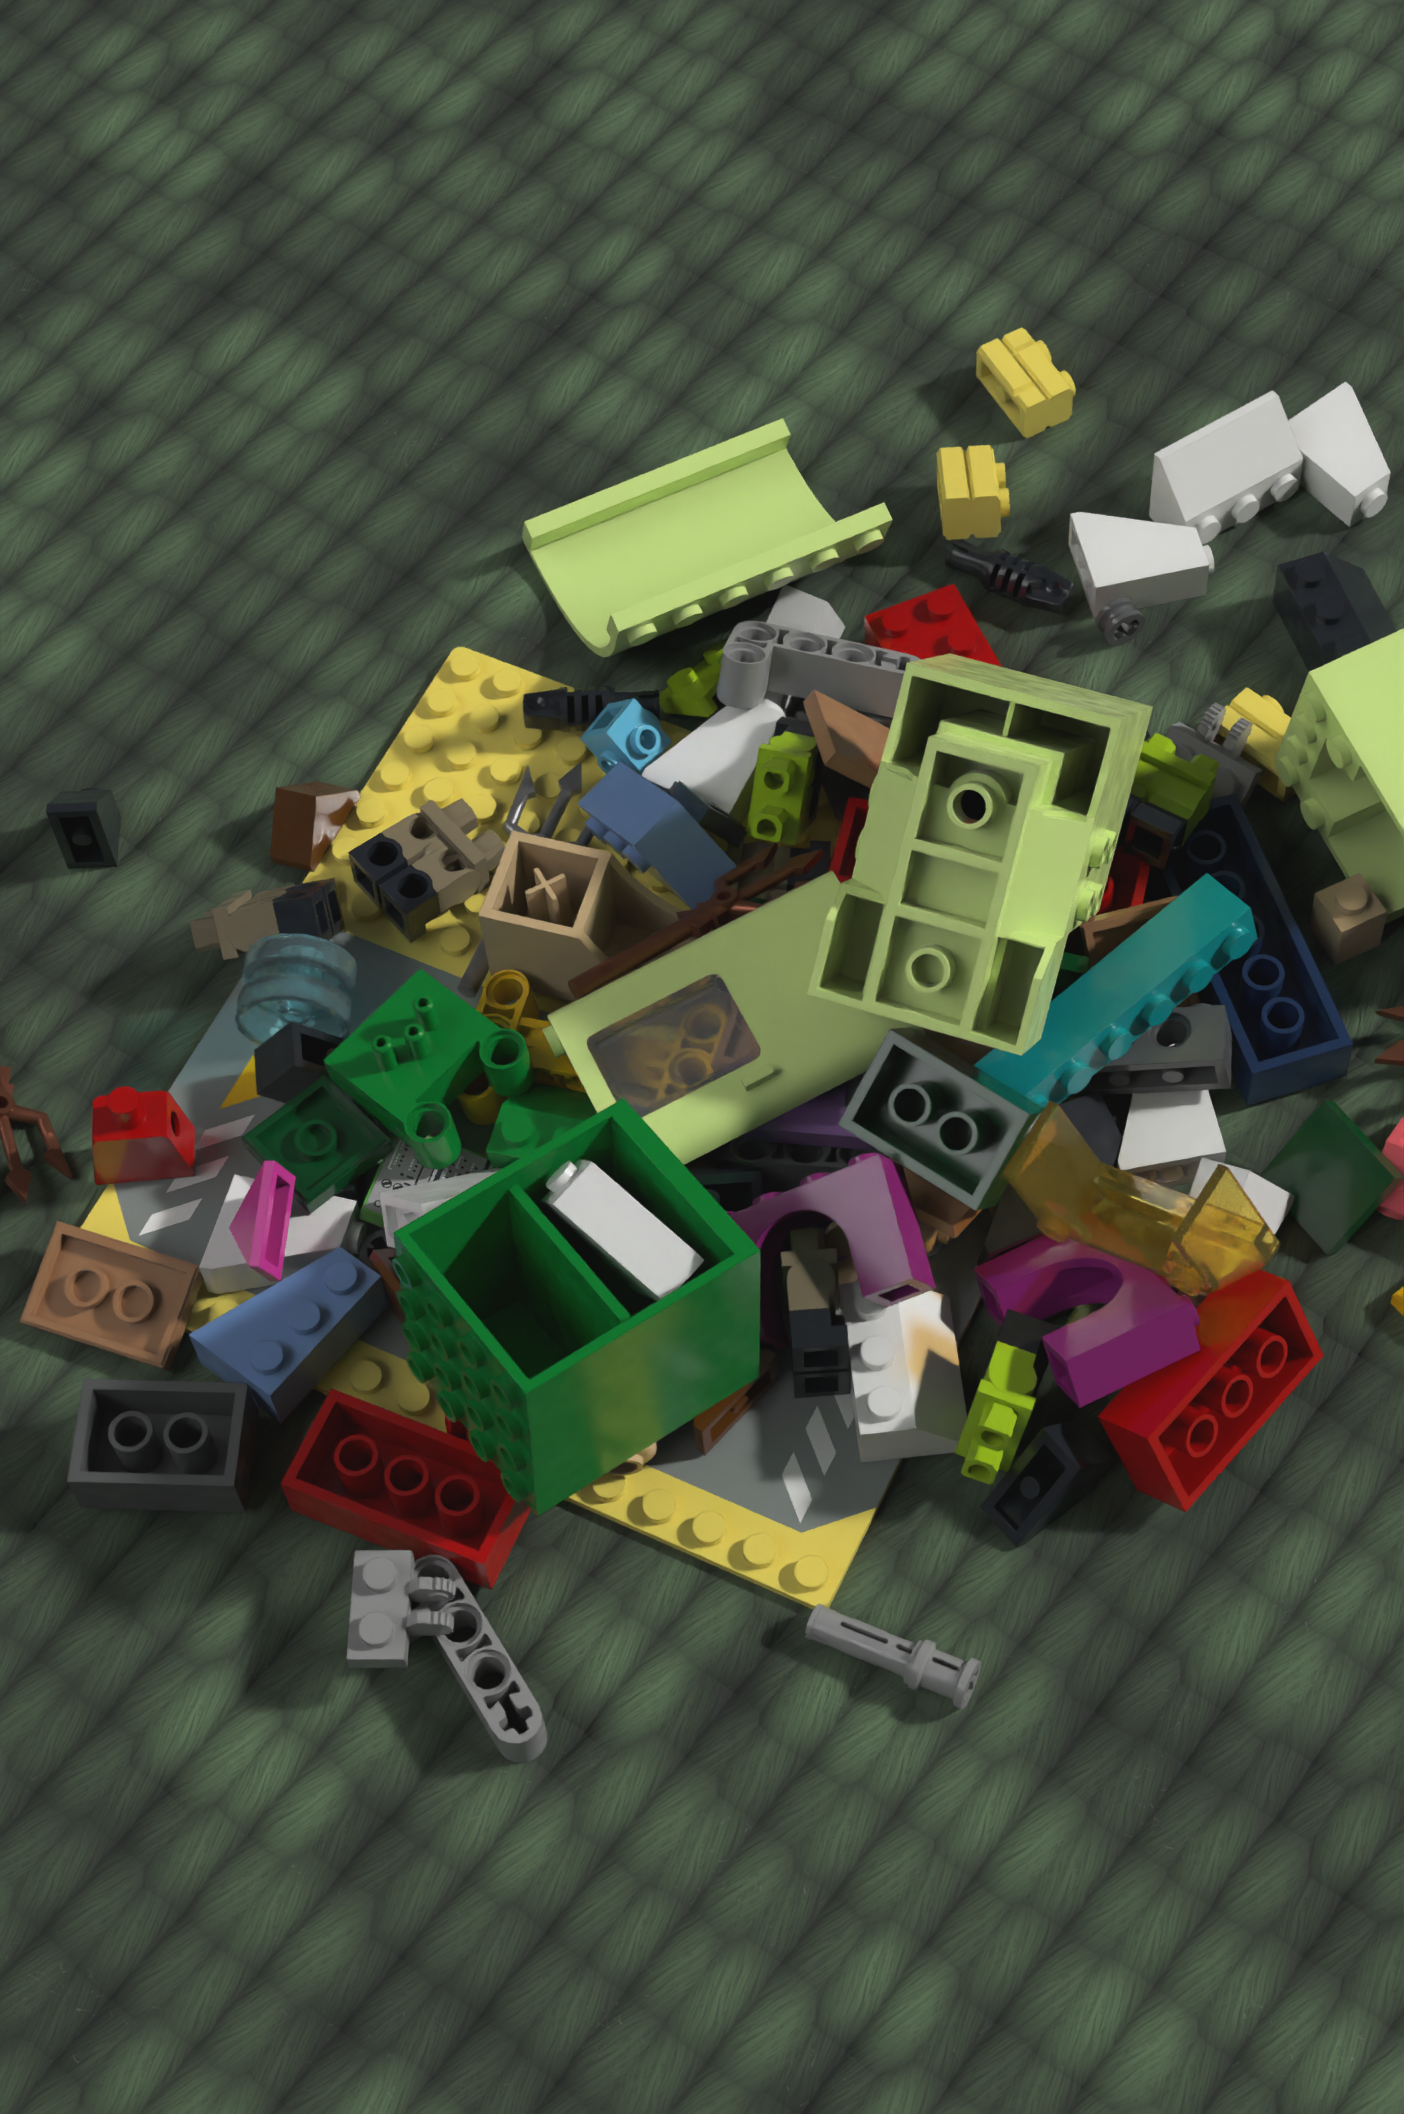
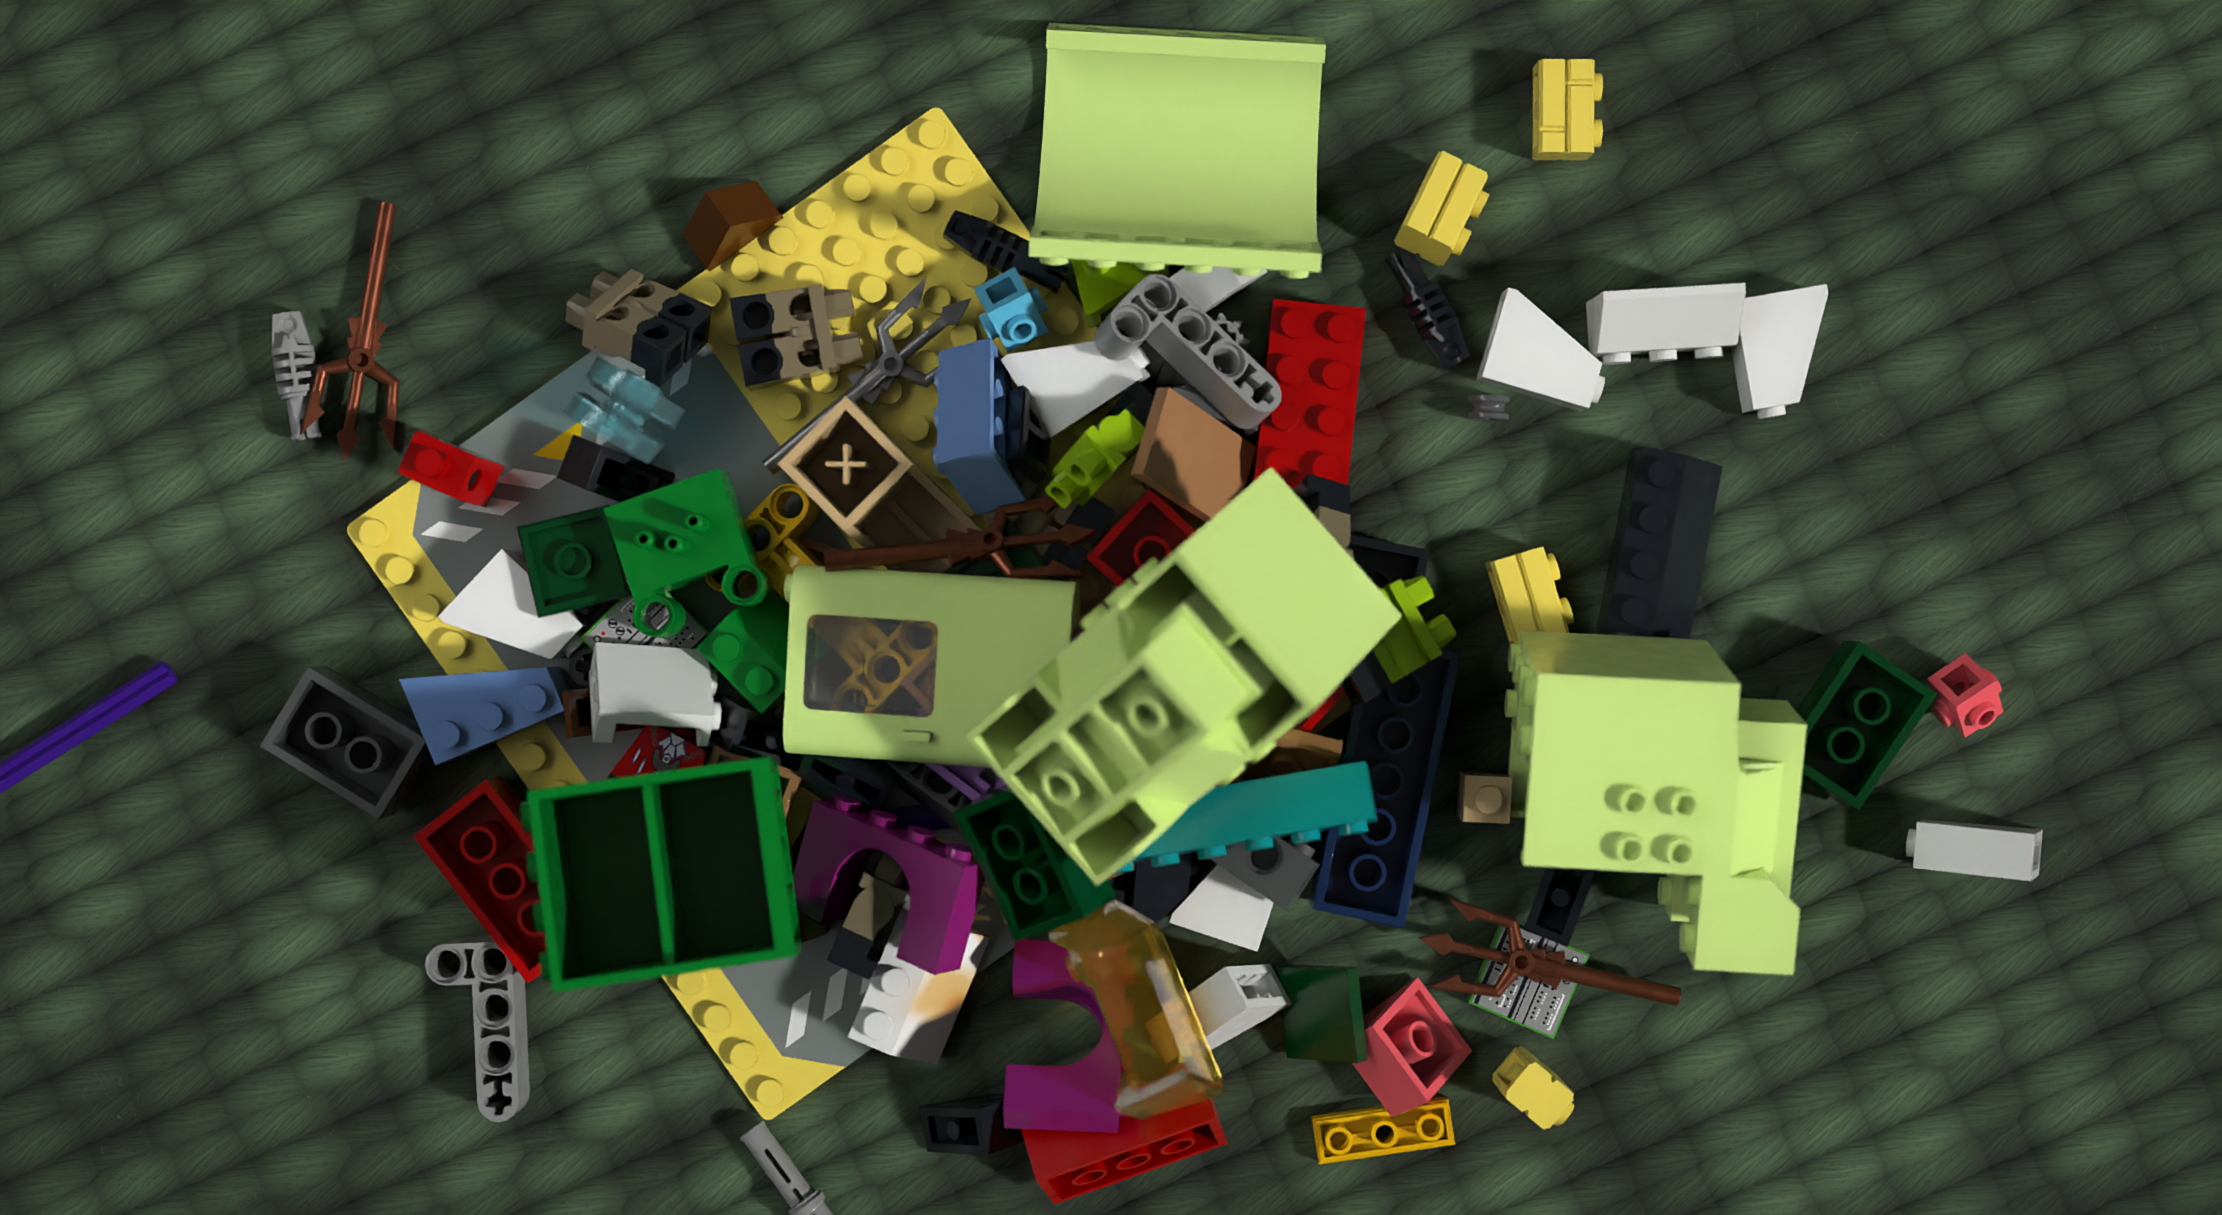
camera: 20 degrees right, 30 degrees up
medium nougat tile [19,1221,203,1372] -> none
black slope [46,788,121,869] -> none
dark pink slope [229,1161,296,1282] -> none
light grey hinge [347,1550,456,1668] -> none
white slope [541,1159,704,1301] -> none
lime hips [954,1309,1061,1484] -> none
light grey hinge [1166,703,1264,810] -> none

